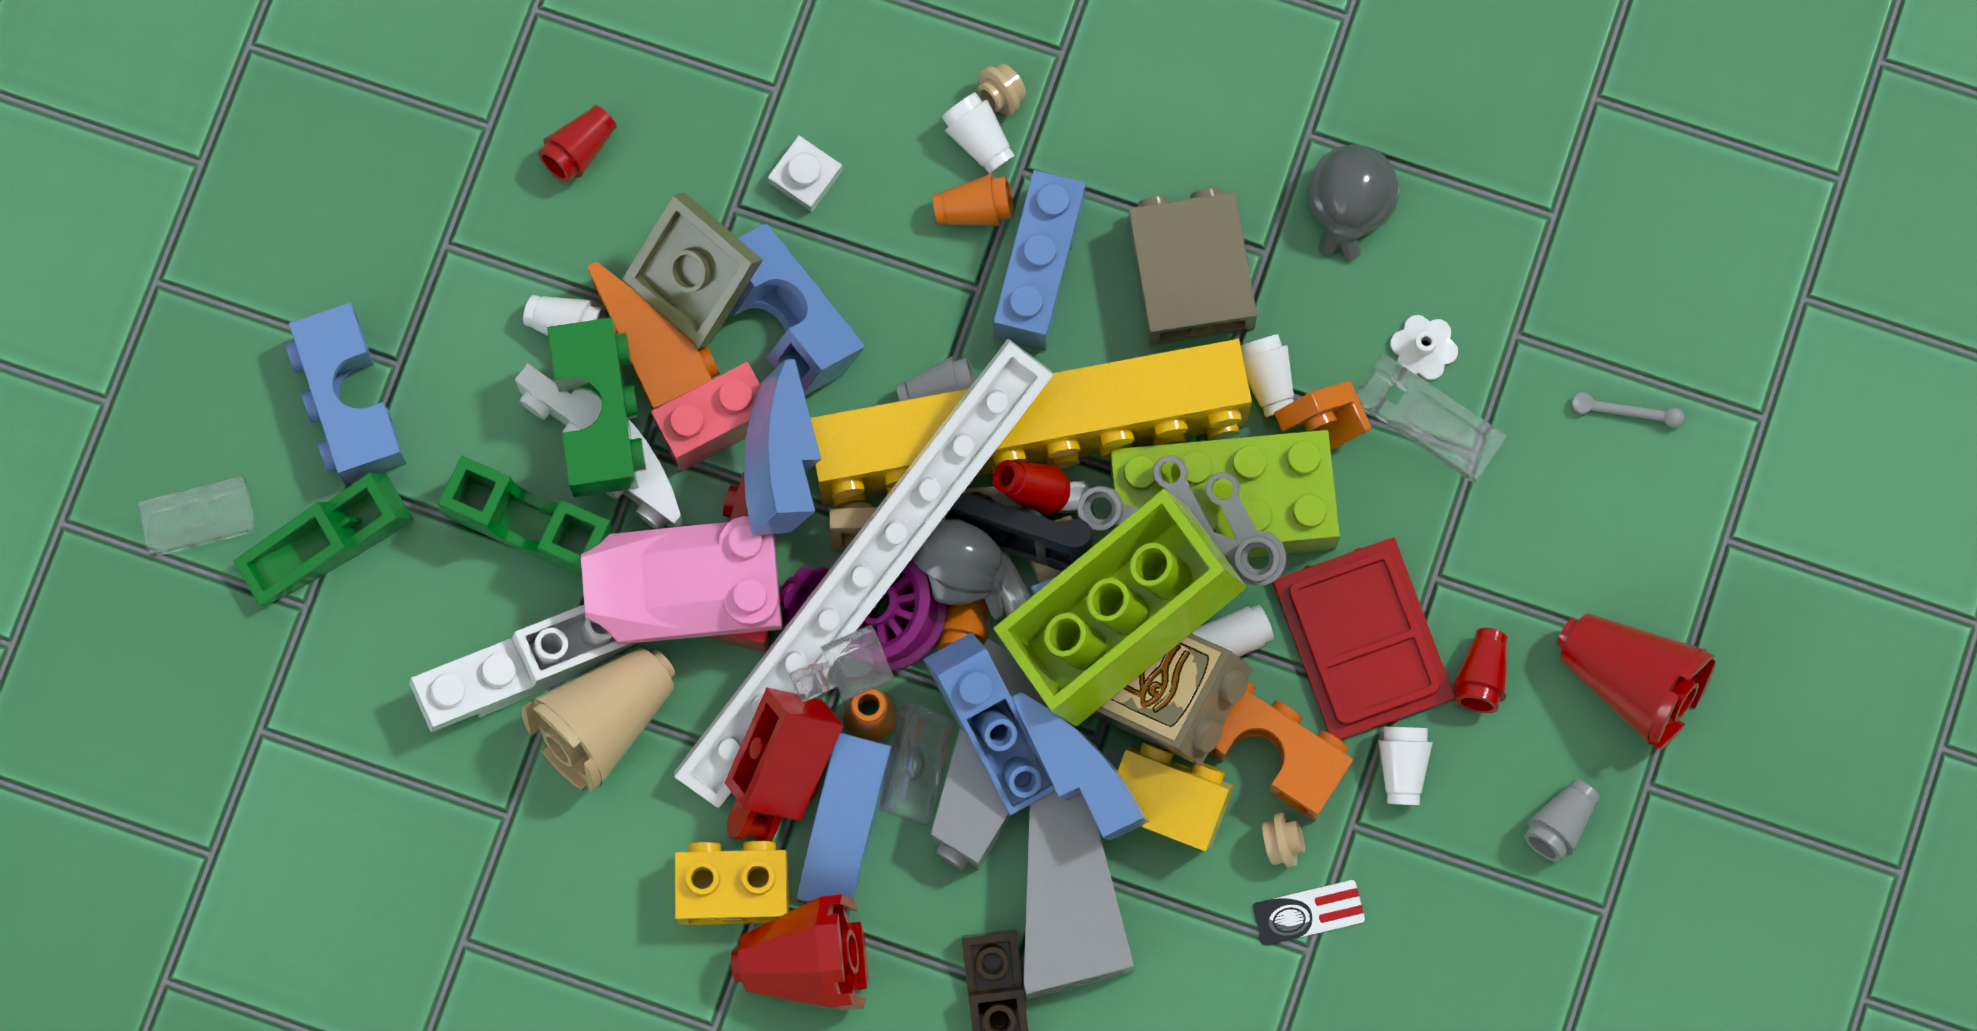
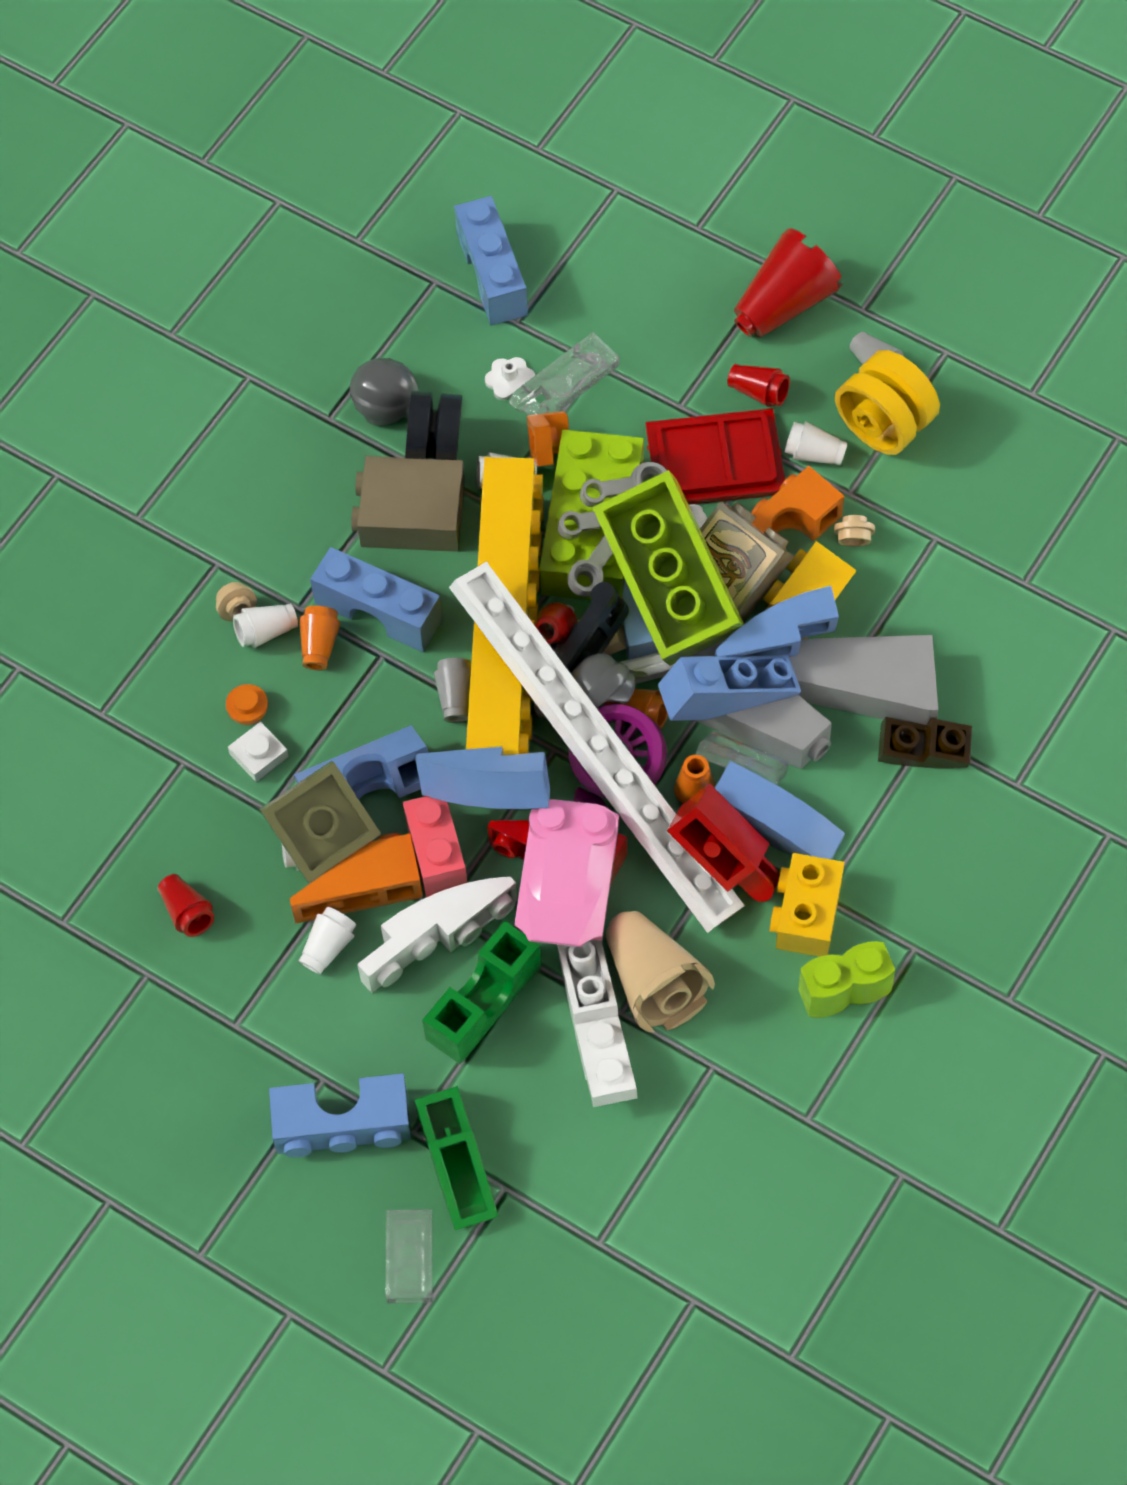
camera: 75 degrees left, 15 degrees down
green arch [547,317,646,497] -> none
red cone [731,894,869,1011] -> none
clear plate [789,625,894,702] -> none
tan plate [829,502,878,550] -> none
sticker [1253,880,1365,946] -> none
light grey hinge [1572,392,1685,428] -> none
none -> orange plate [226,684,268,725]
none -> black wheel [405,390,462,460]
none -> medium blue arch [454,196,528,326]
none -> lime brick [798,941,895,1018]
none -> yellow wheel [835,350,940,455]

